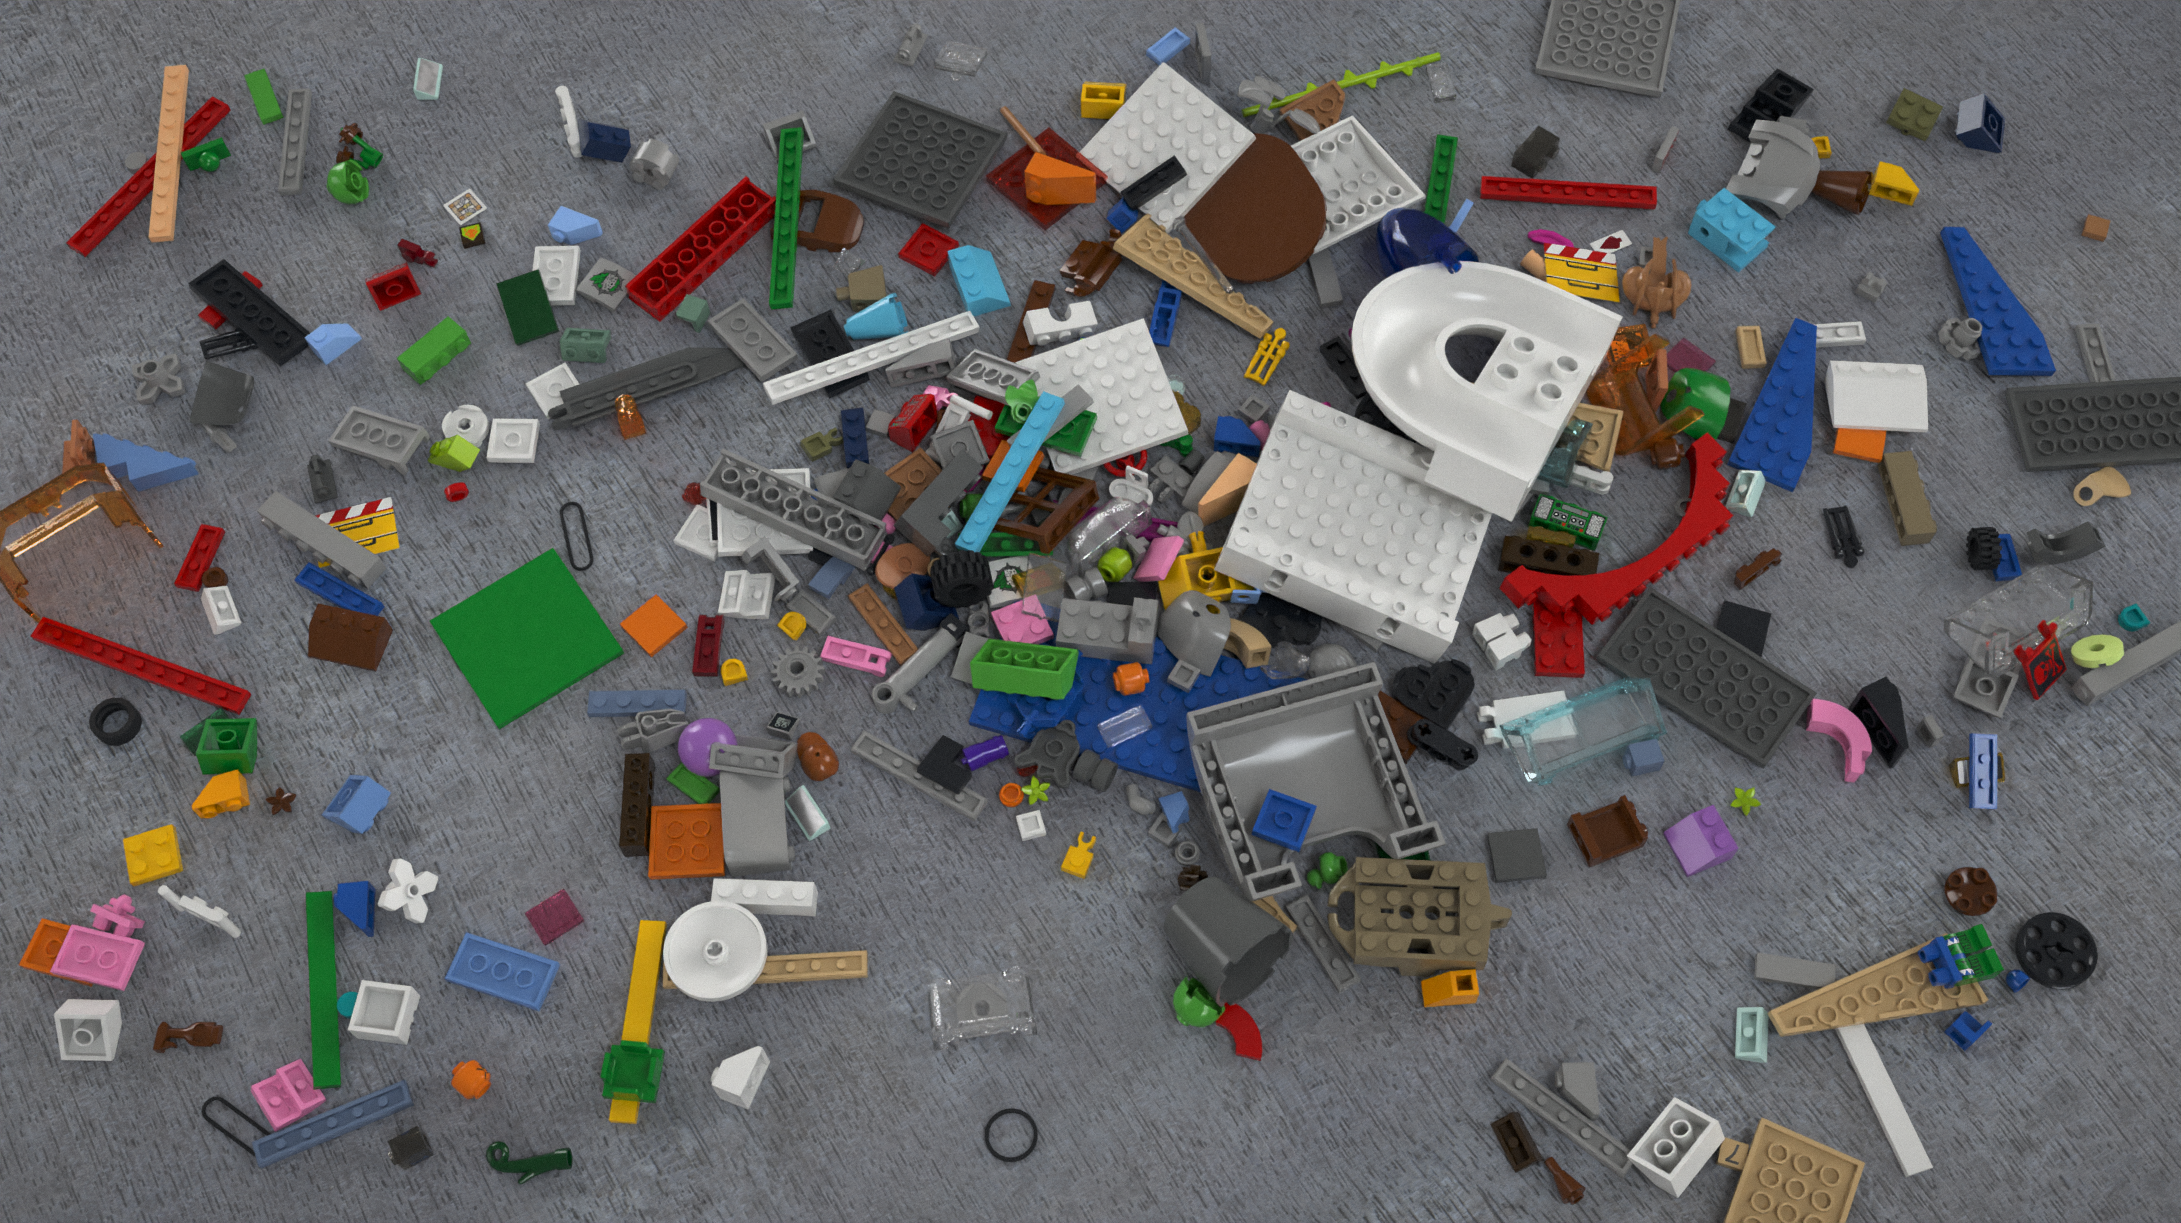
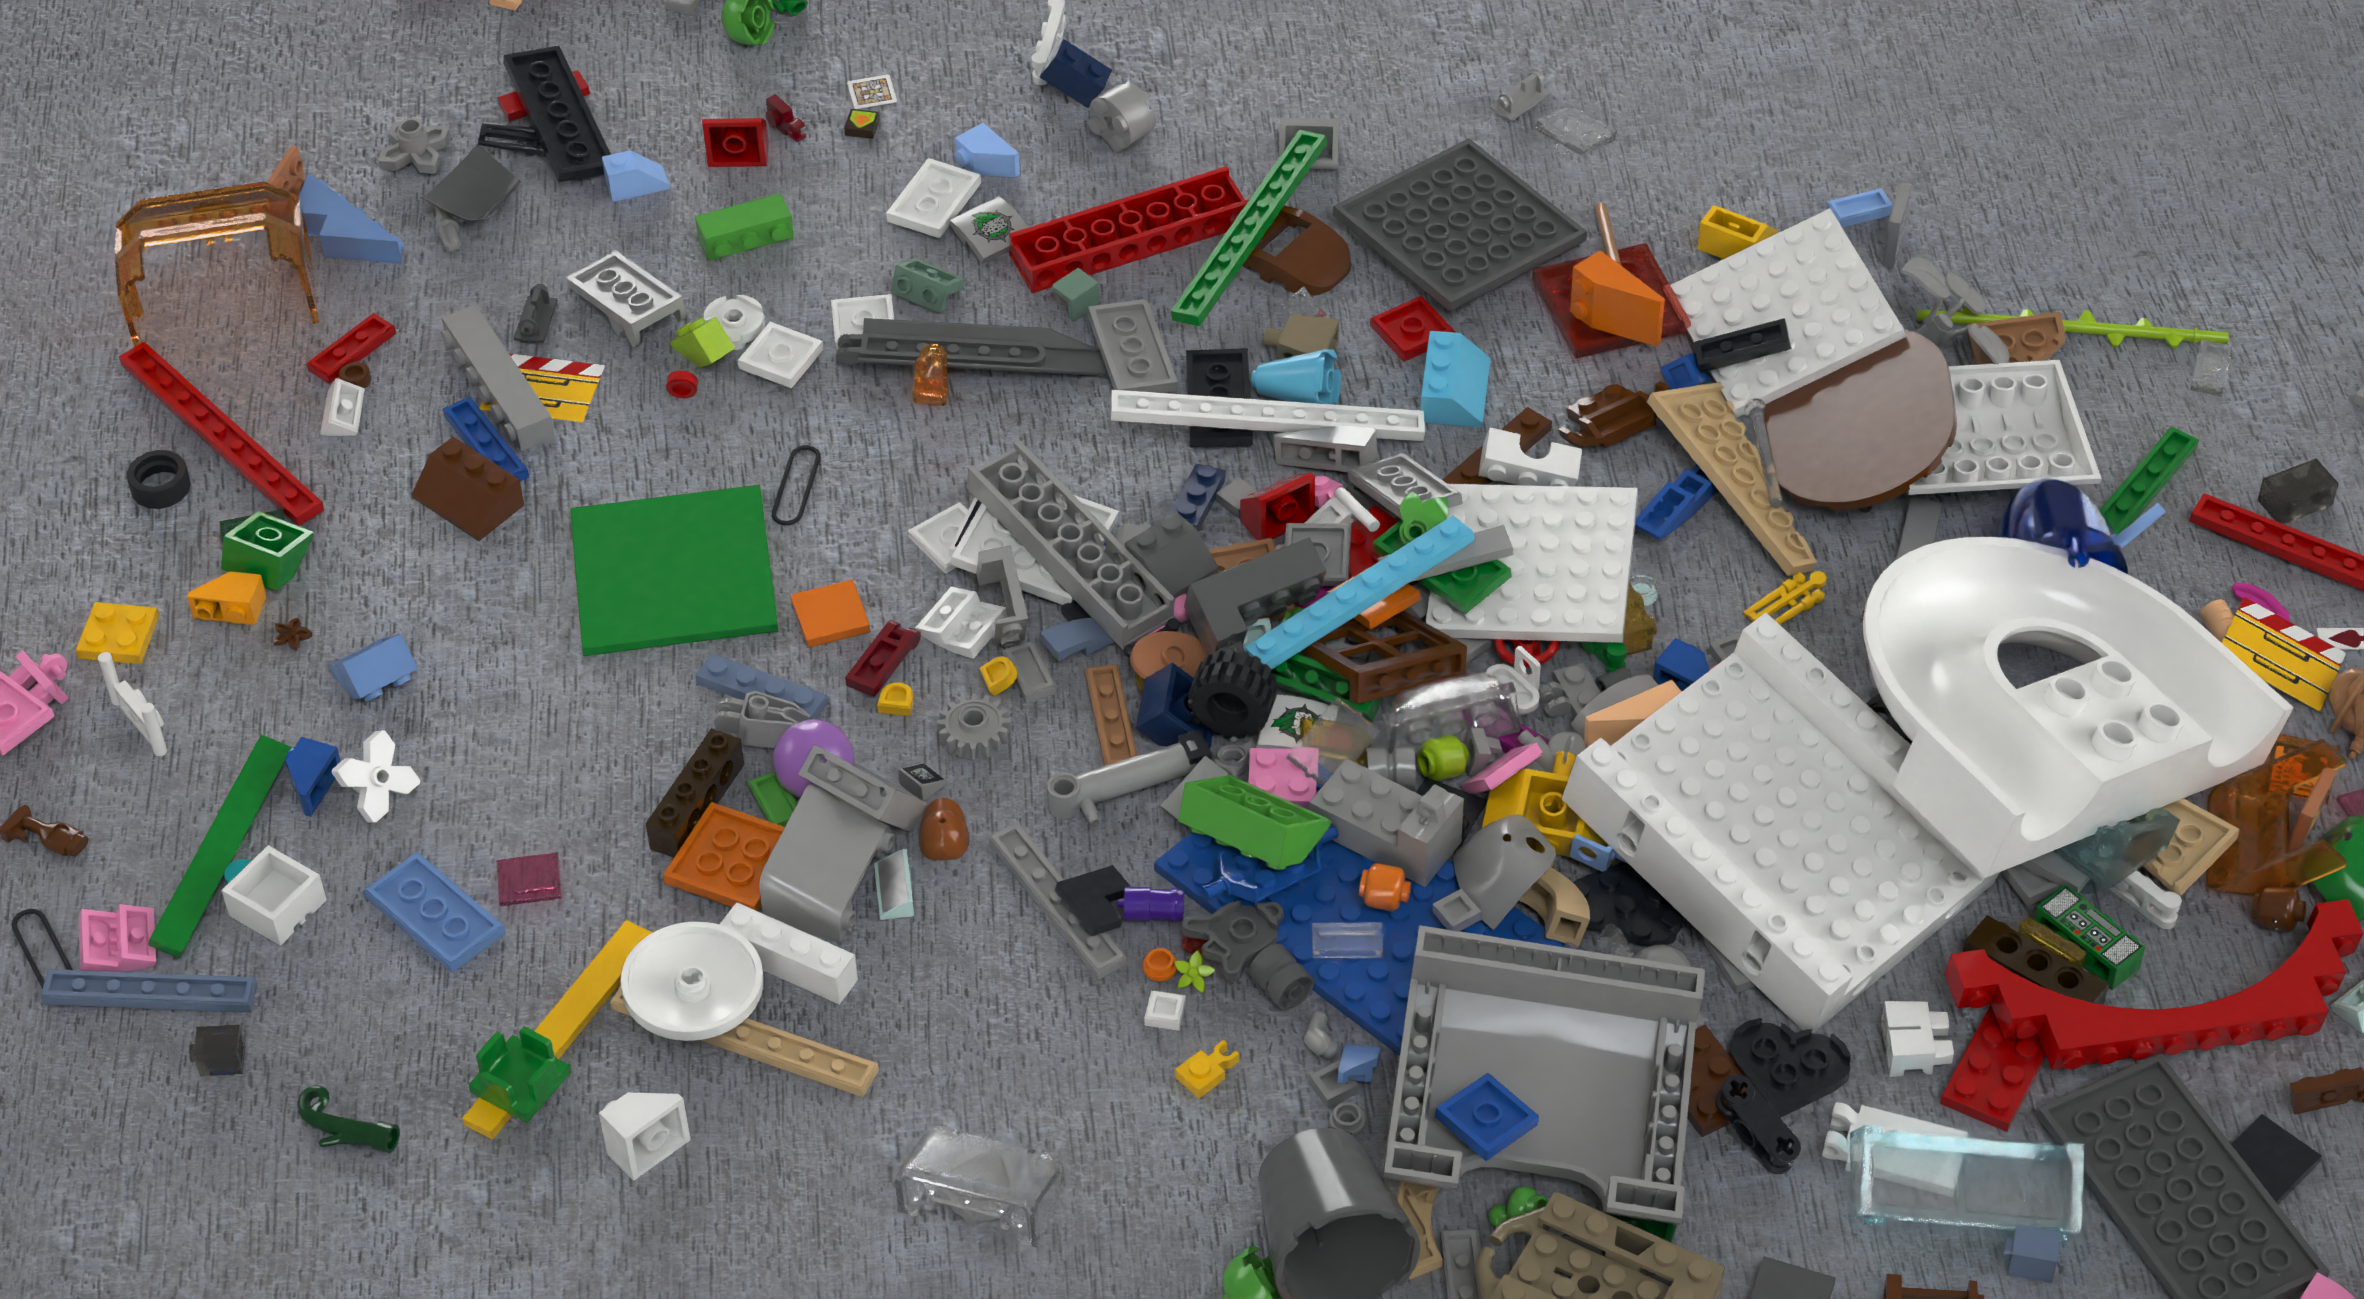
camera: 25 degrees right, 15 degrees down
orange head [451,1060,491,1099] -> none
dark green tile [496,269,560,346] -> none
clear red plate [682,482,706,505] -> none
olive plate [800,427,843,462] -> none
bright pink plate [820,636,892,677] -> none

